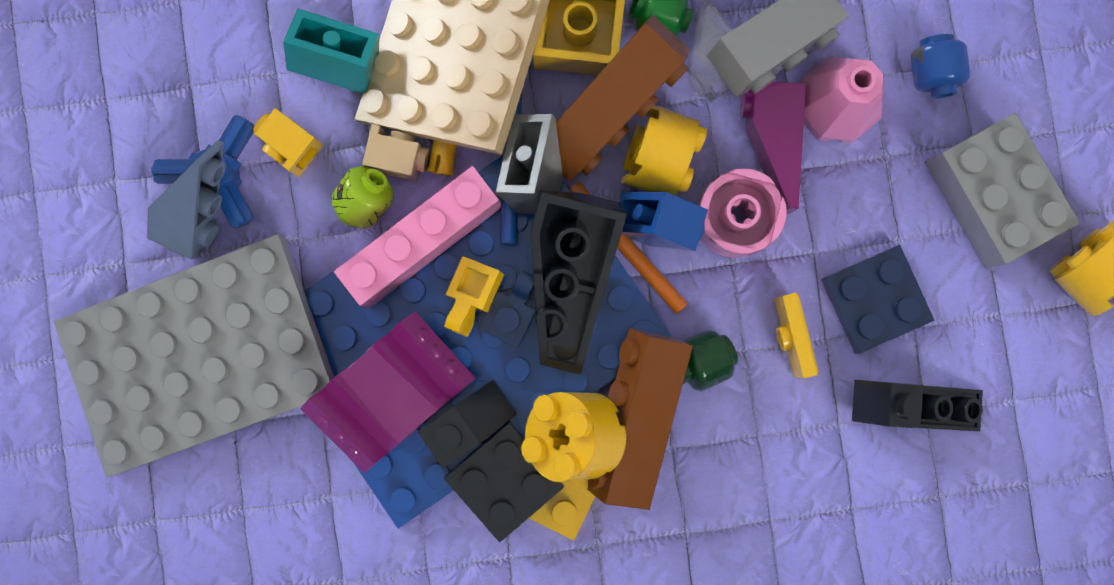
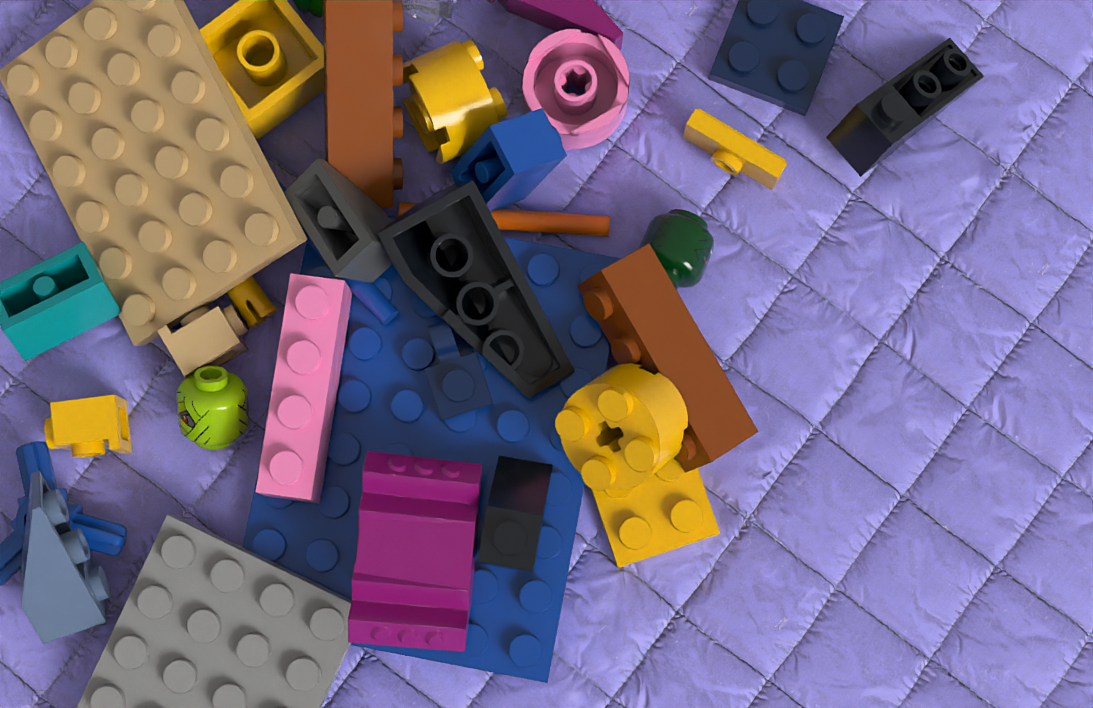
camera: 45 degrees left, 5 degrees down
yellow plate [444,256,504,337] -> none
black plate [444,421,564,543] -> none

